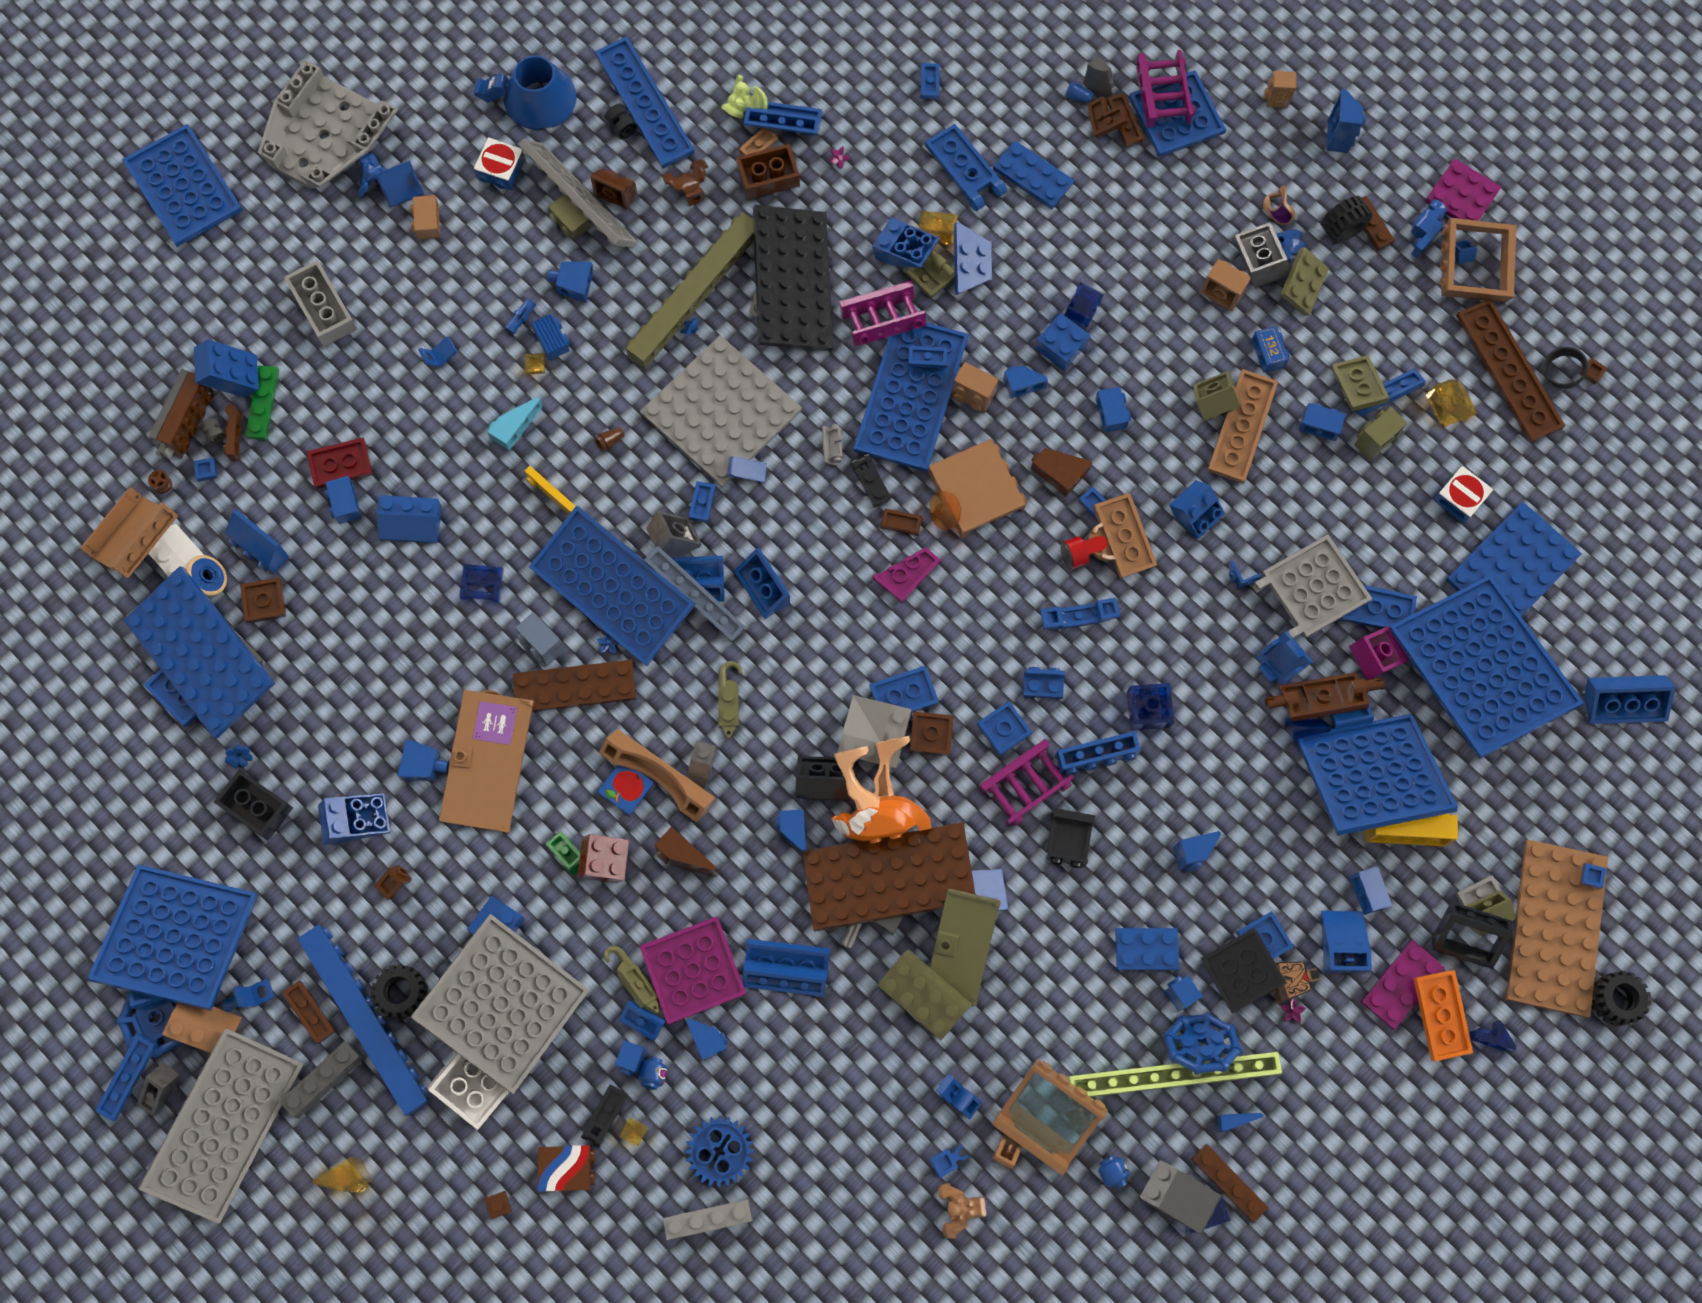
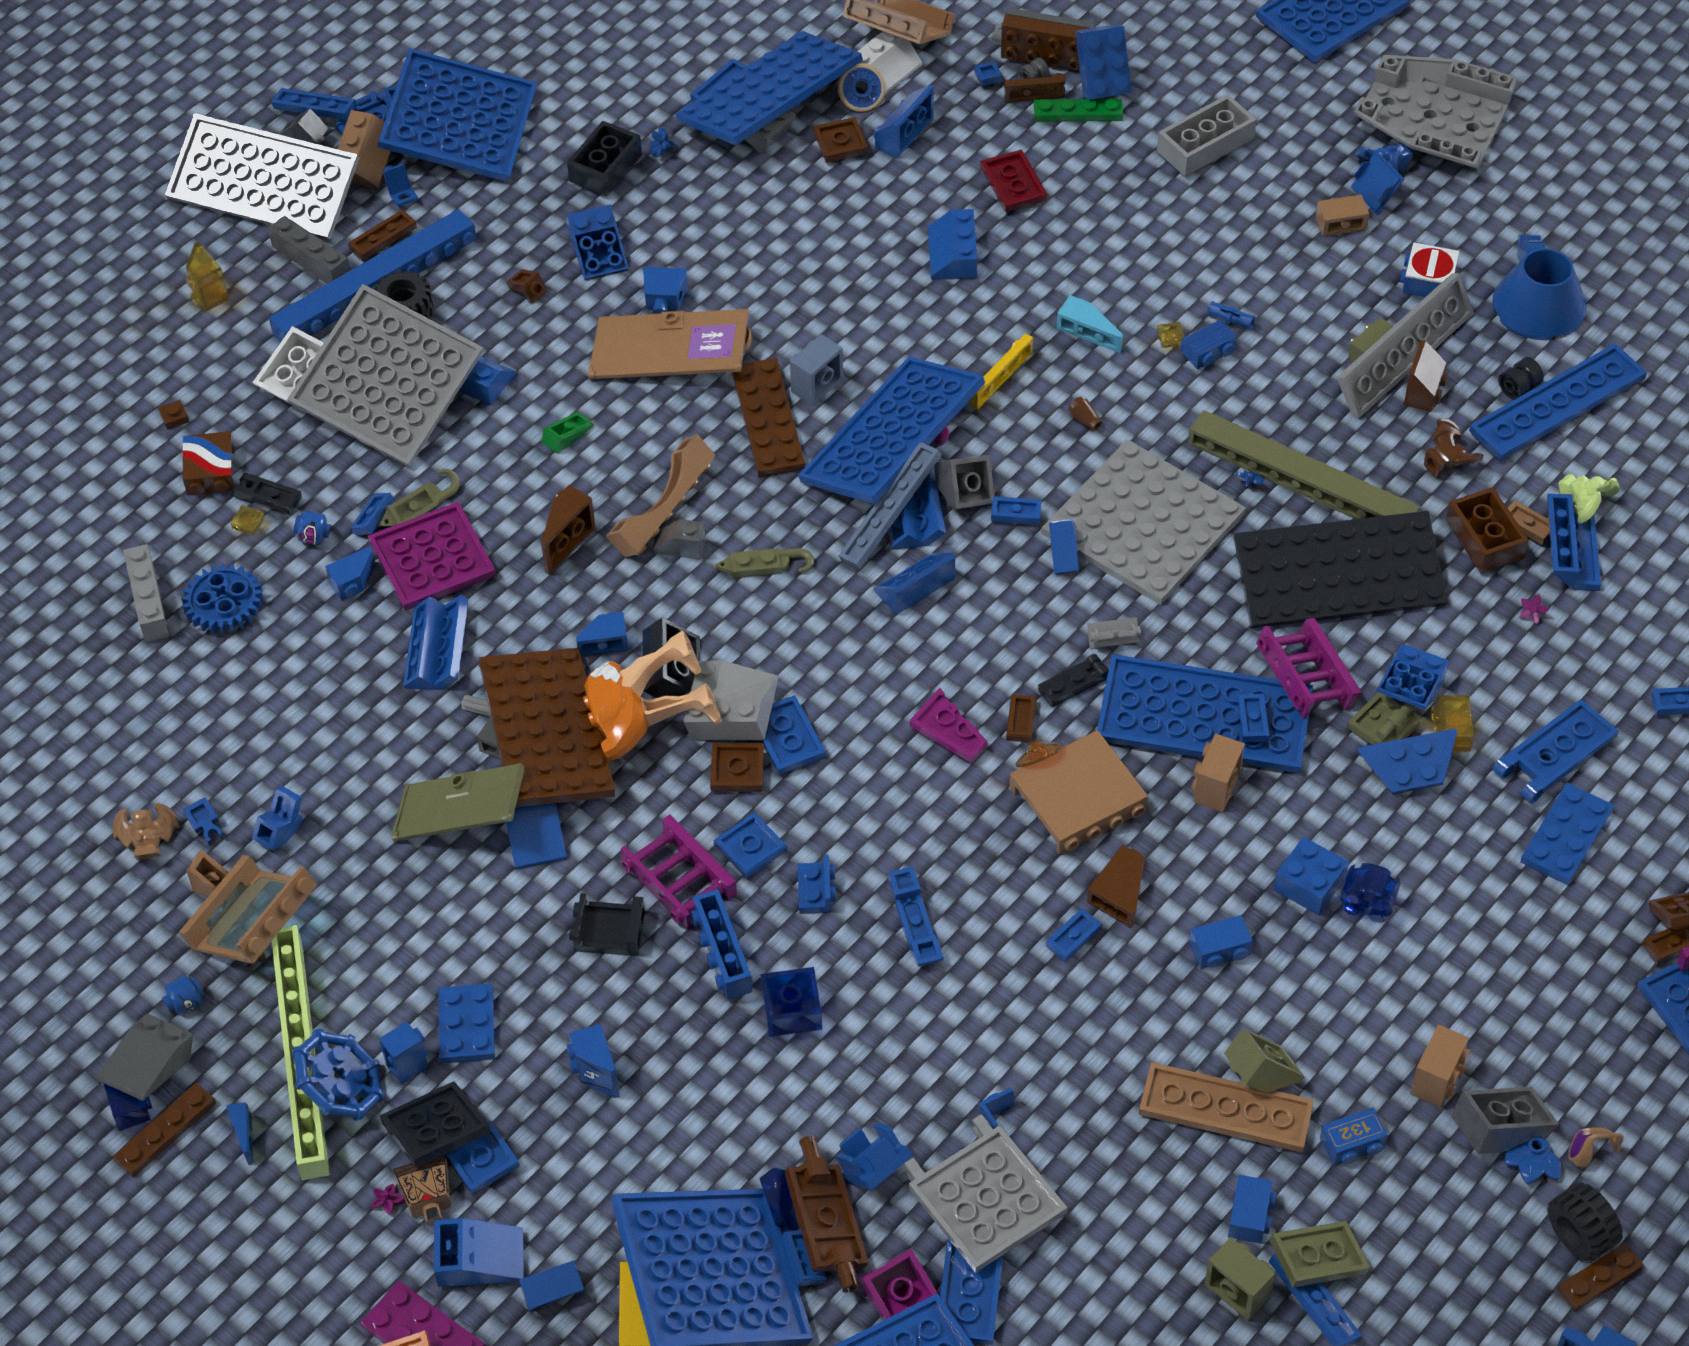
camera: 90 degrees right, 20 degrees down
reddish brown wheel [148,470,172,494] -> none
blue brick [324,476,362,524] -> none
blue bracket [418,337,458,368] -> none
clear blue plate [460,564,504,603] -> none
blue torso [547,261,594,303] -> none
brick [578,834,629,884] -> none
blue plant [597,634,619,654] -> none
tile [597,765,654,816] -> none
blue brick [615,1040,647,1077] -> none
olive brick [878,949,972,1040] -> none
blue slope [1003,366,1048,399] -> none
medium nougat plate [1060,493,1157,579] -> none
blue slope [1169,480,1225,539] -> none
olive plate [1280,247,1329,316] -> none

